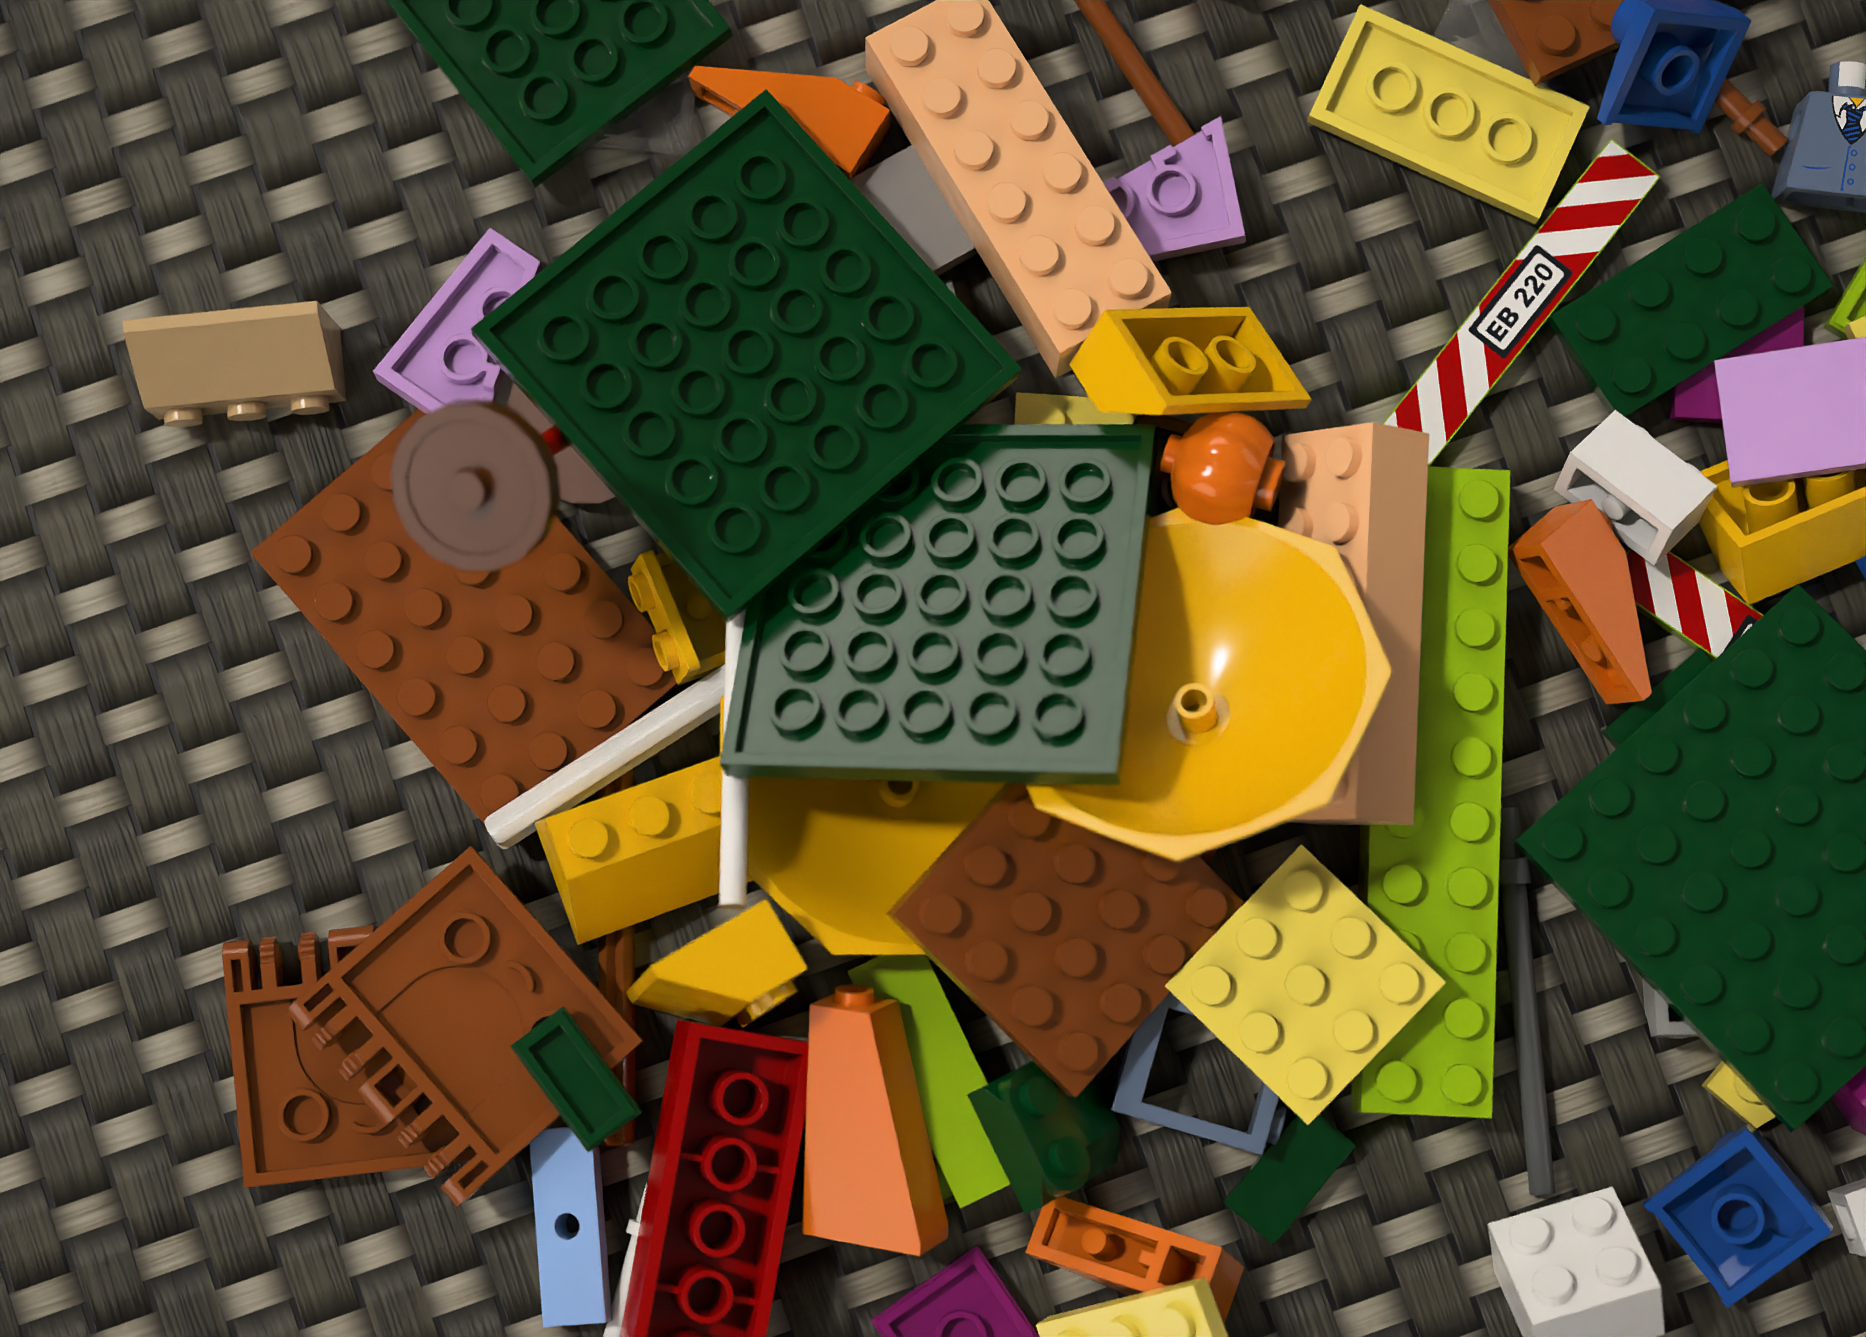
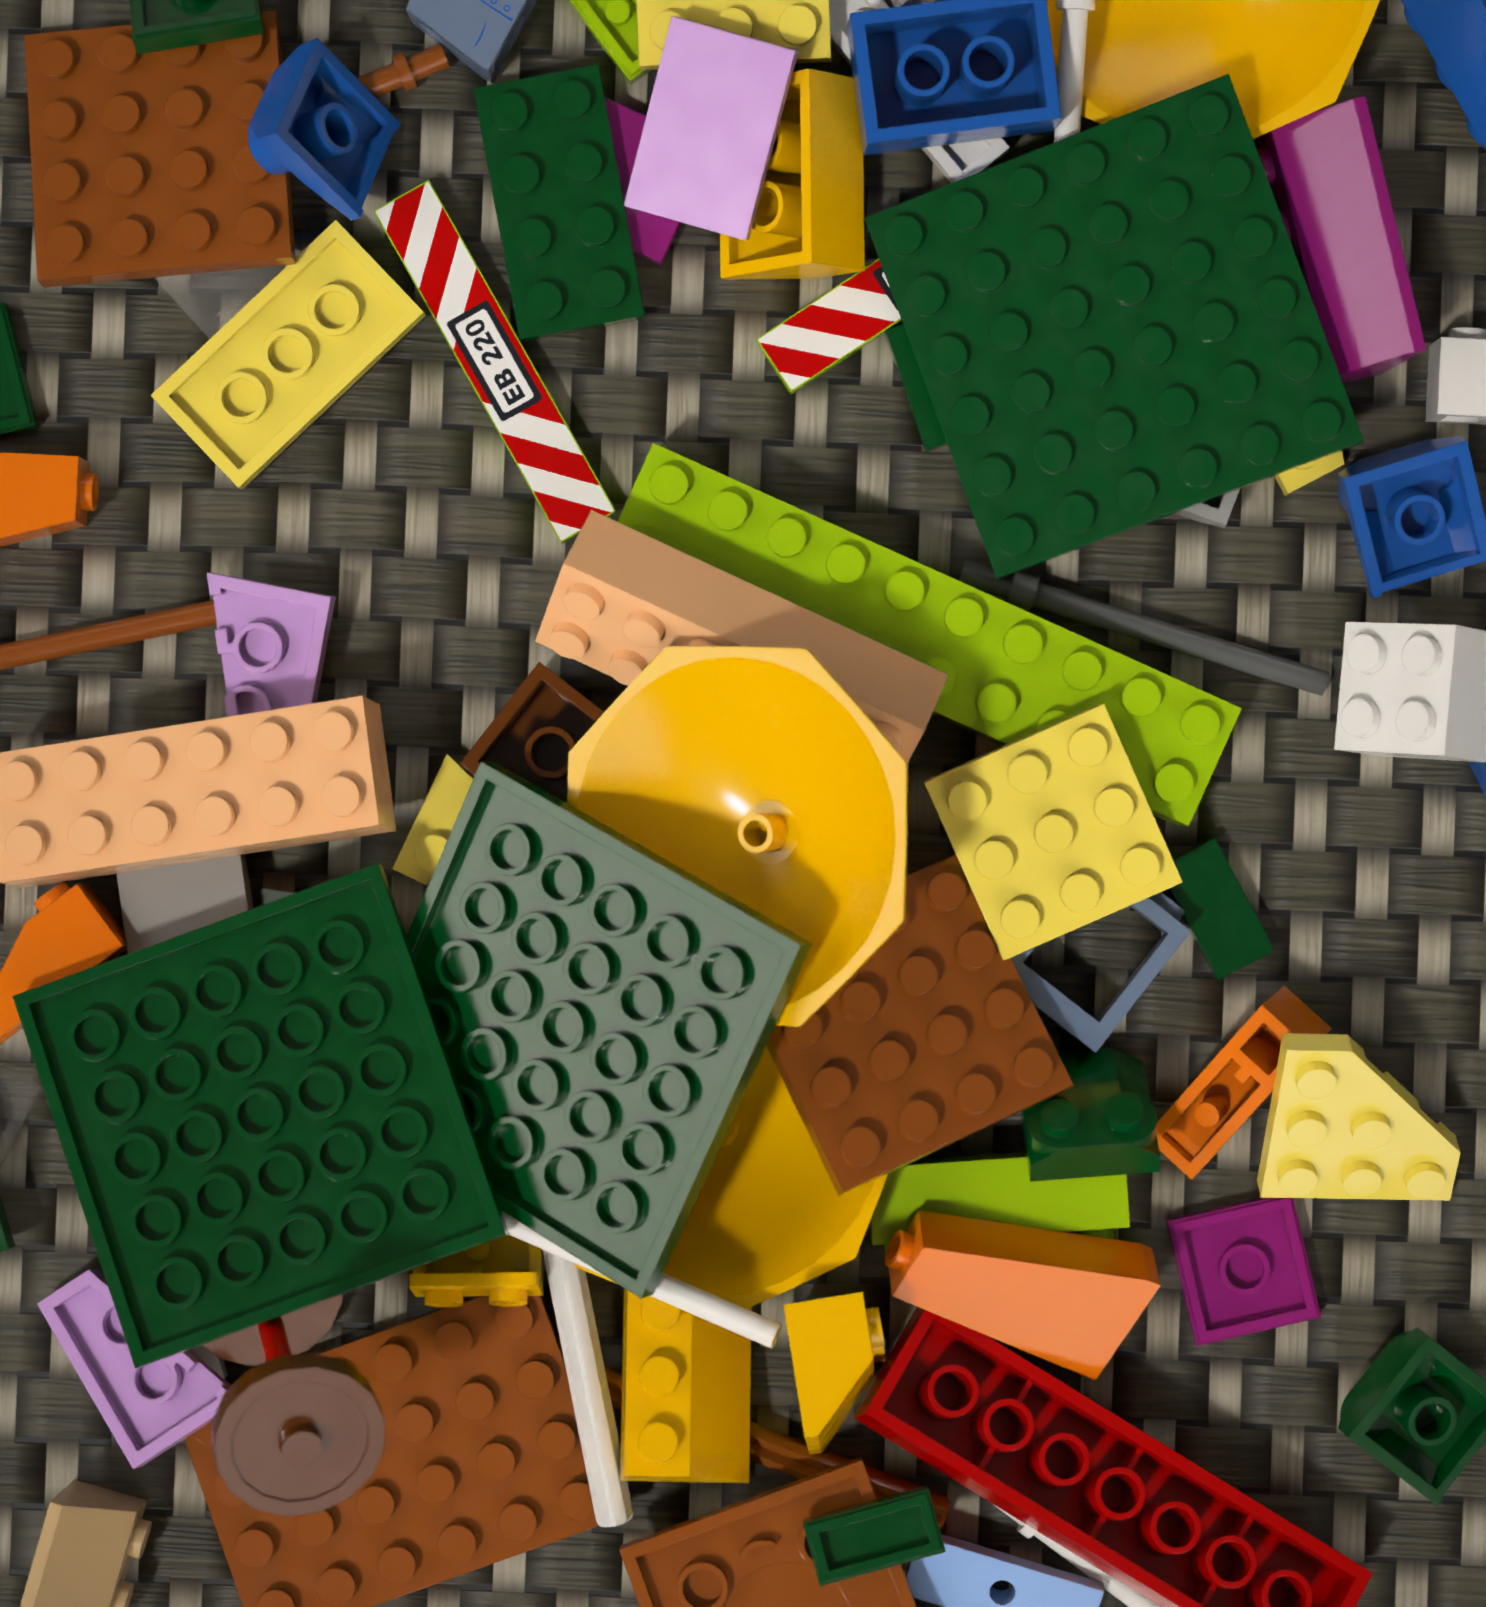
camera: 65 degrees left, 5 degrees up
yellow slope [1069,307,1312,415] -> none
orange plant [1160,411,1286,526] -> none
orange slope [1508,499,1652,705] -> none
white brick [1554,410,1717,566] -> none

